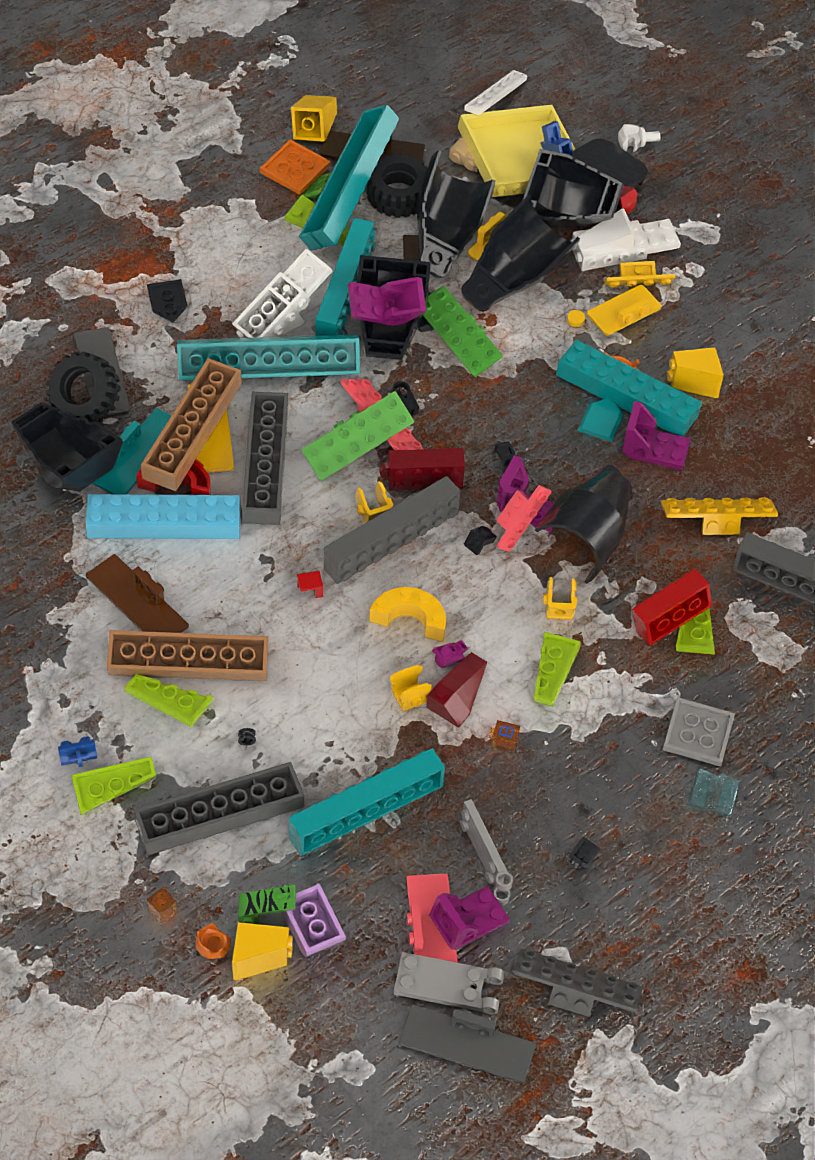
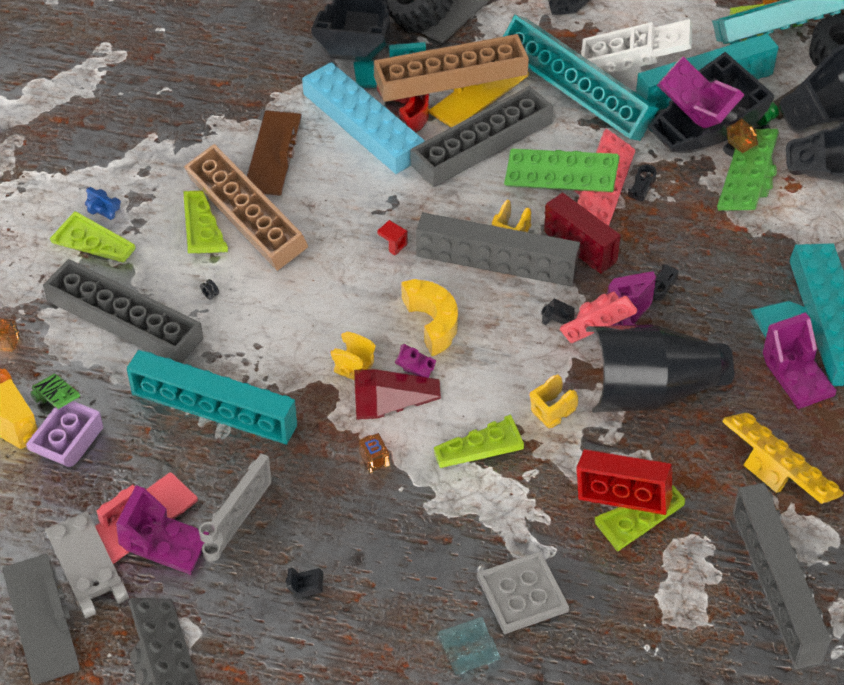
camera: 55 degrees right, 5 degrees down
none -> clear orange brick [726,119,758,153]

